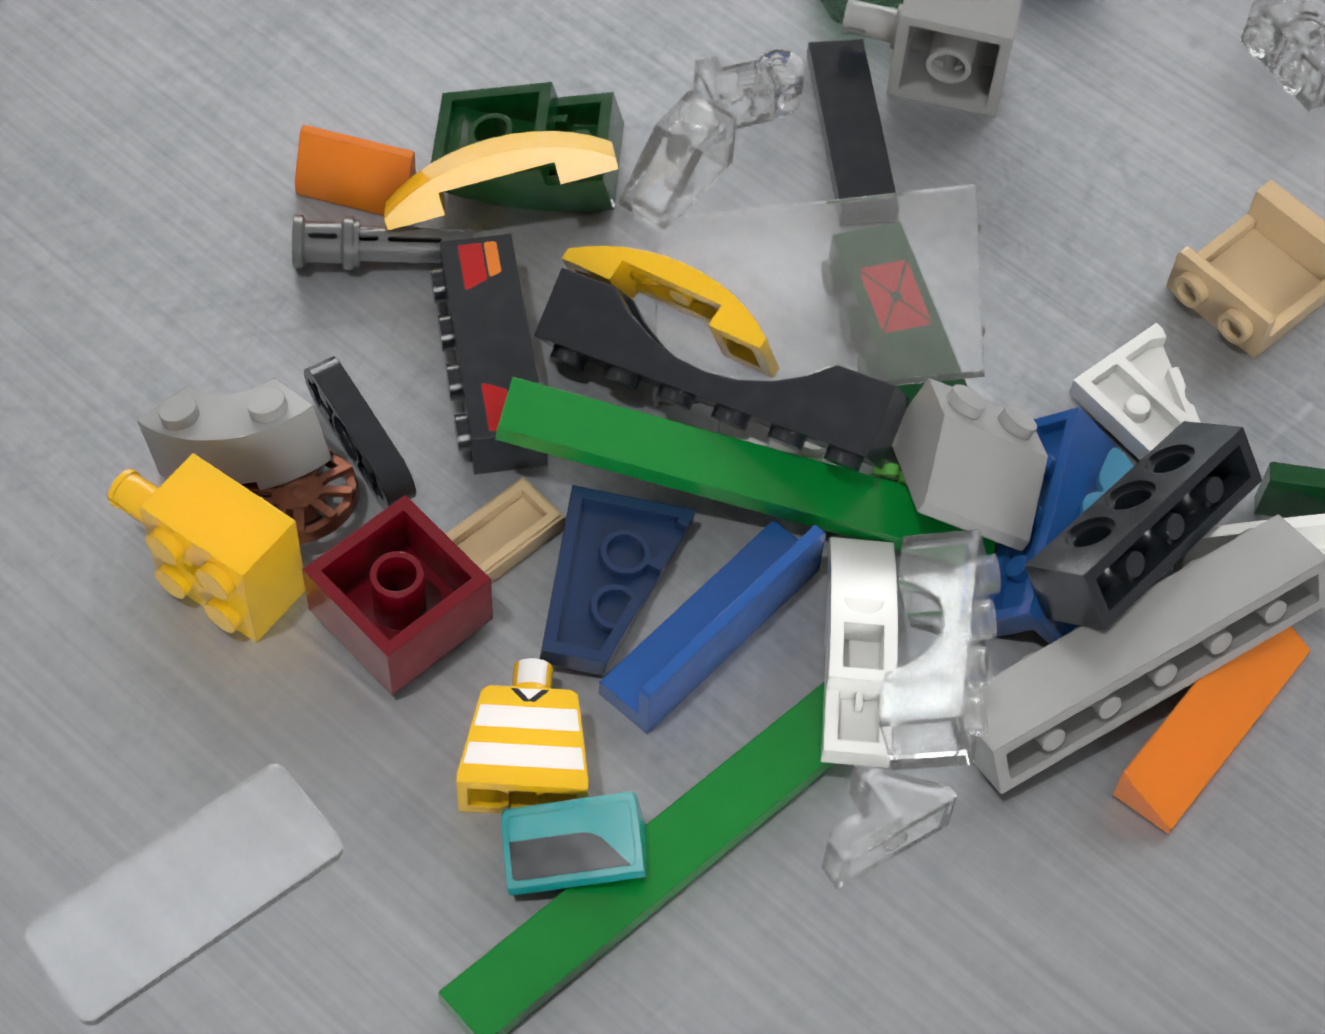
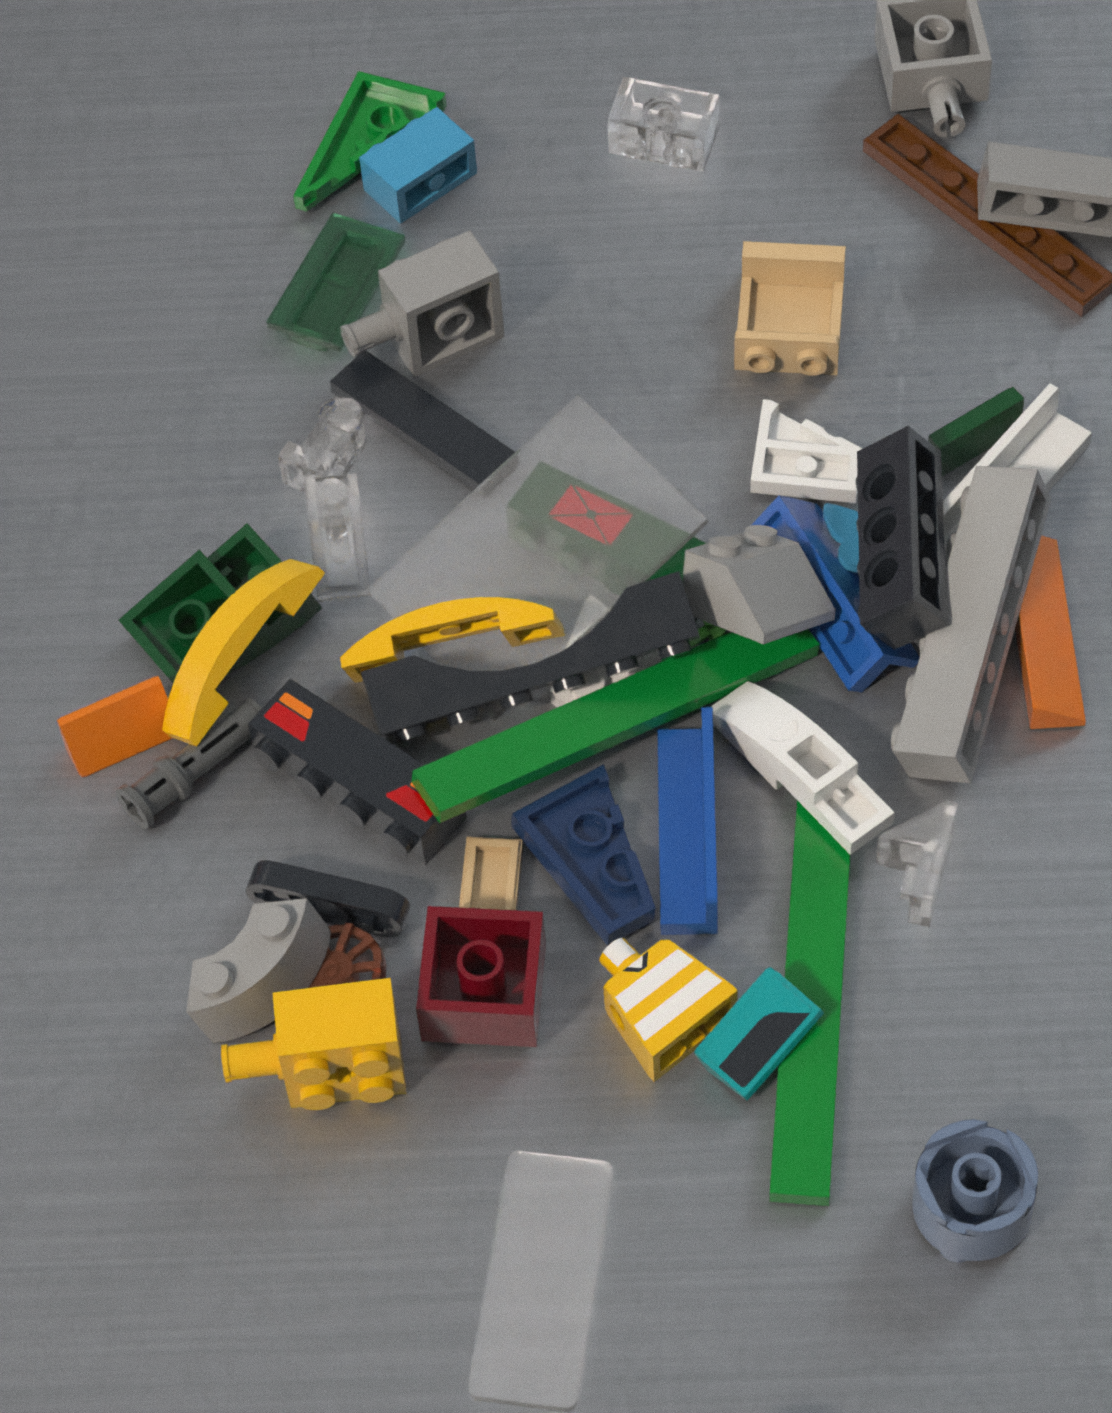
camera: 35 degrees left, 0 degrees up
clear arch [878,529,1001,770] -> none

